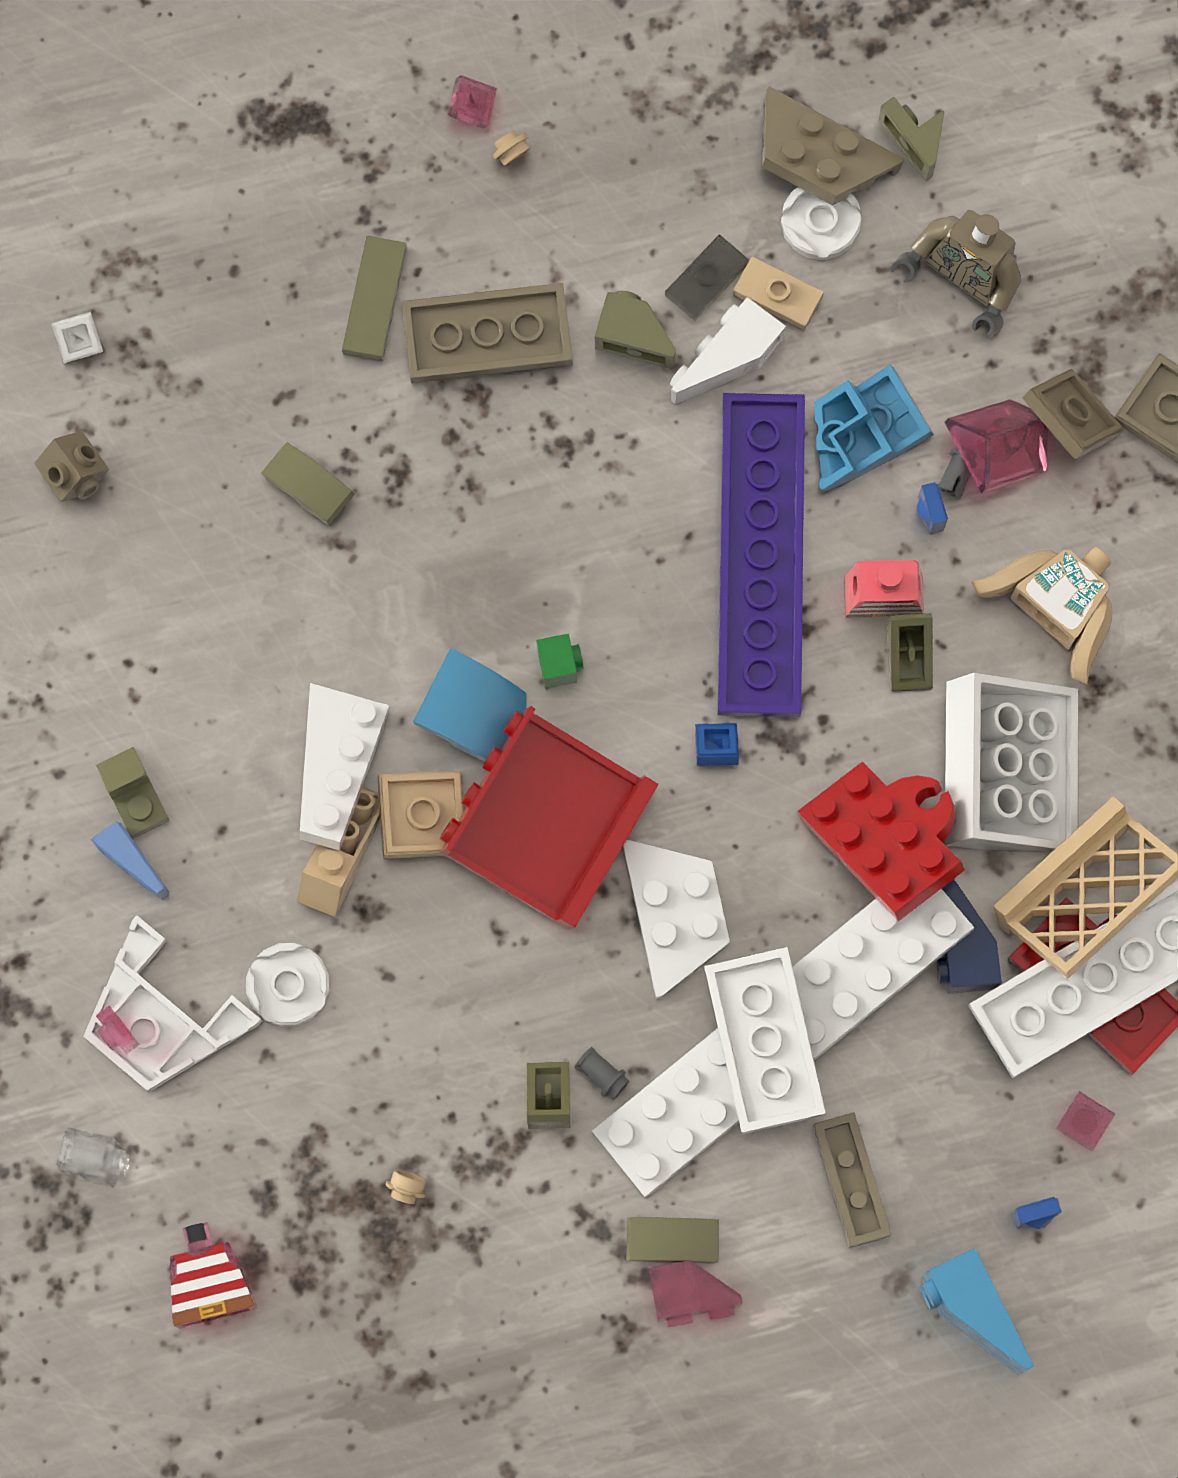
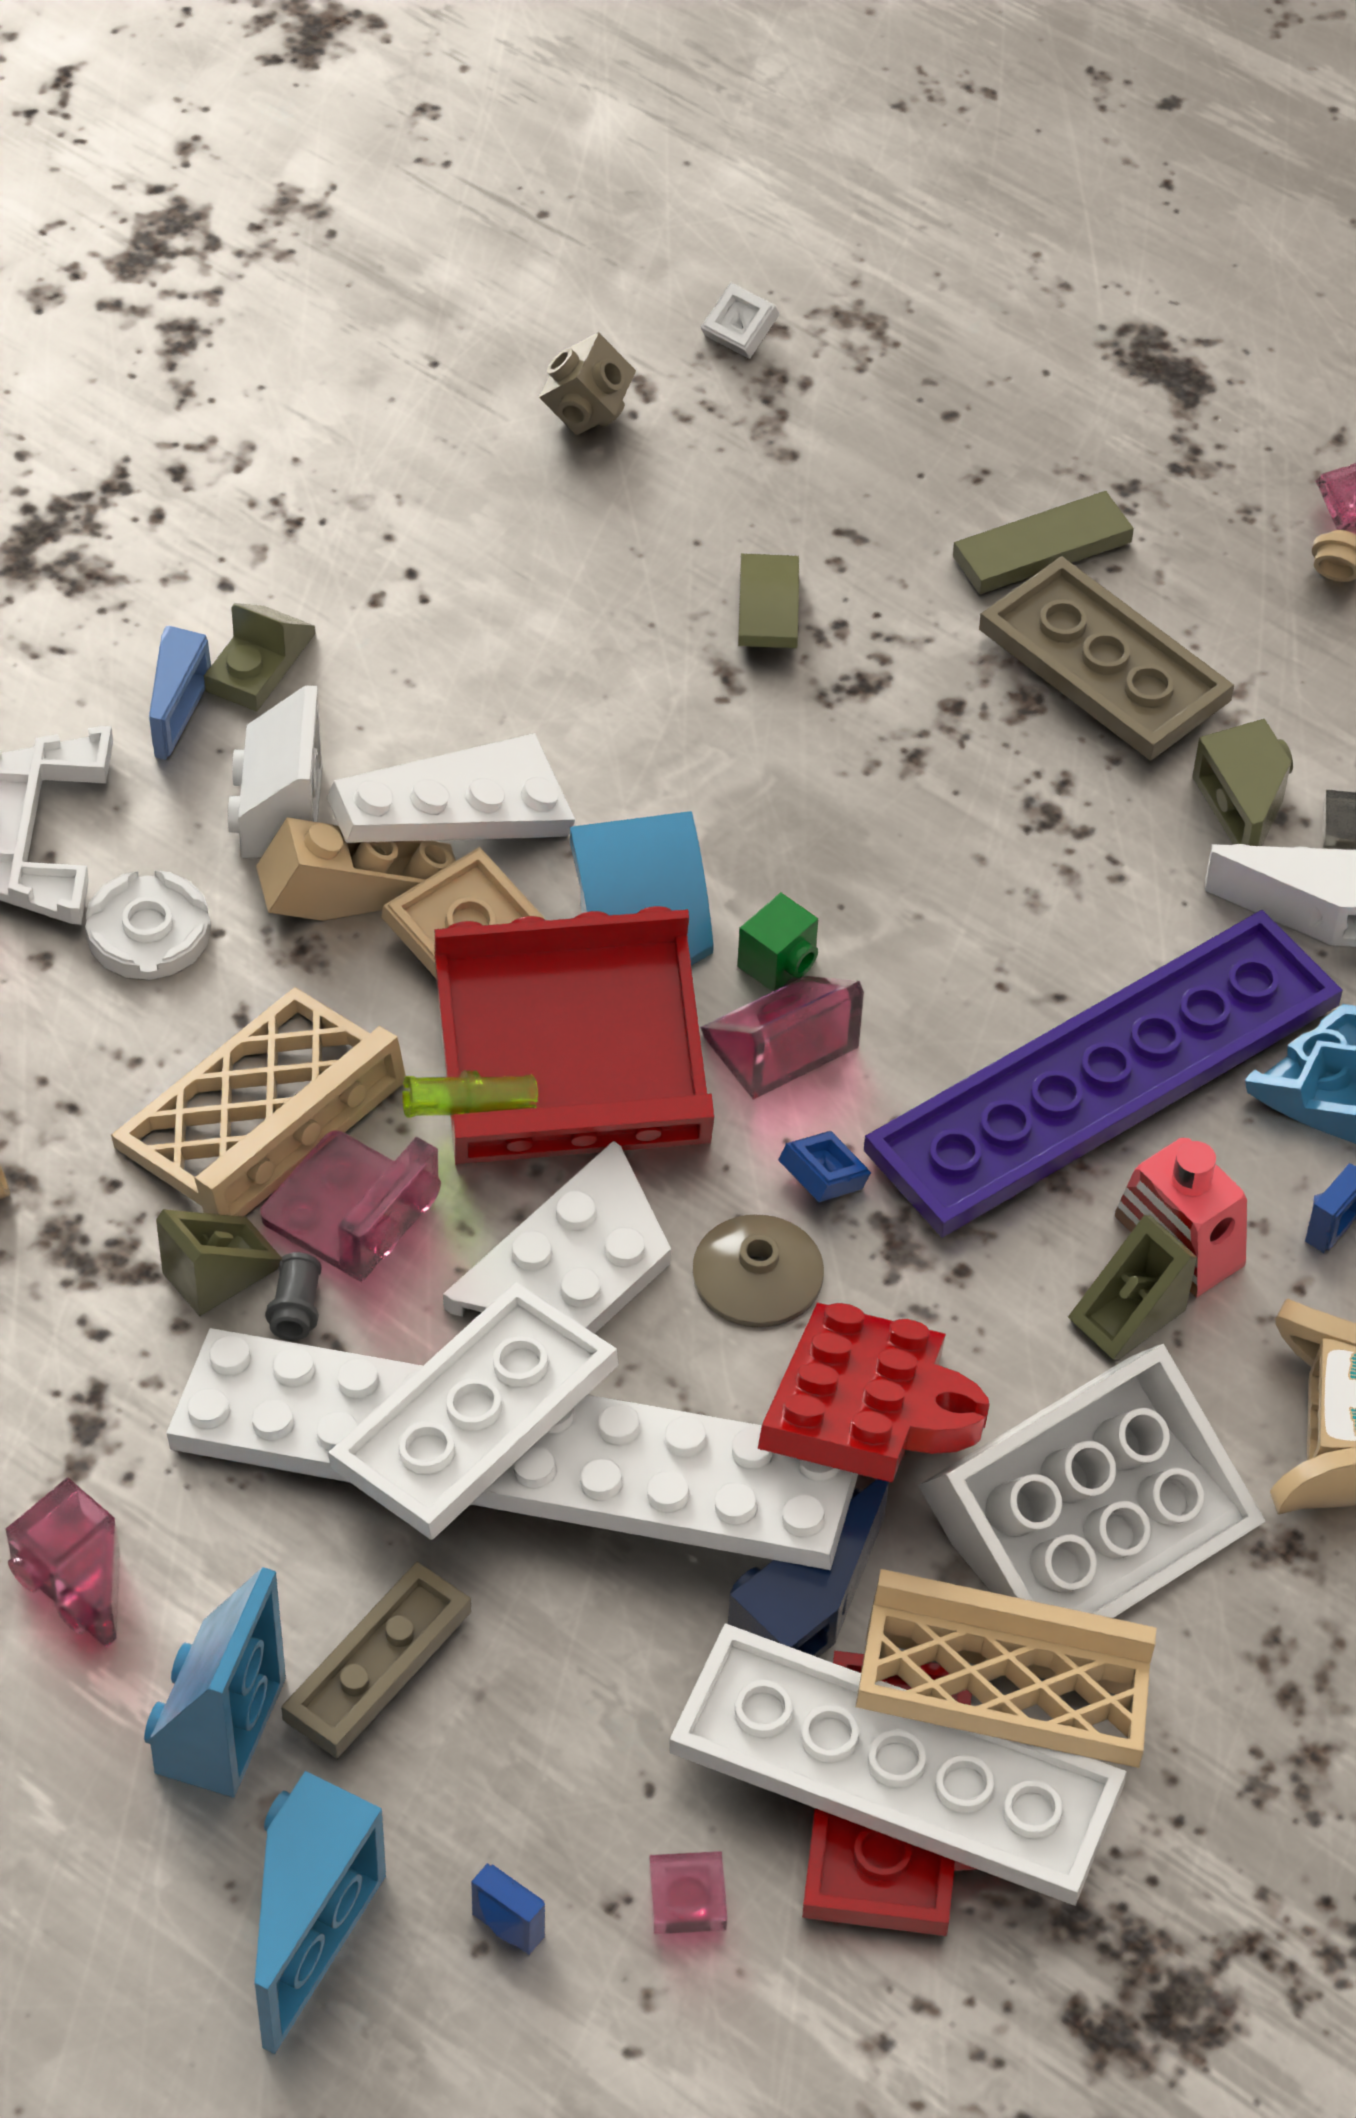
camera: 50 degrees right, 25 degrees down
olive slope [626,1217,719,1263] -> none
none -> tan fence [111,987,407,1217]
none -> dark azure slope [144,1567,286,1798]
none -> white slope [228,685,322,858]
none -> clear pink bracket [261,1130,441,1283]
none -> clear neon green pin [402,1070,538,1118]
none -> dark tan dish [692,1214,824,1327]
none -> clear pink slope [700,976,864,1100]

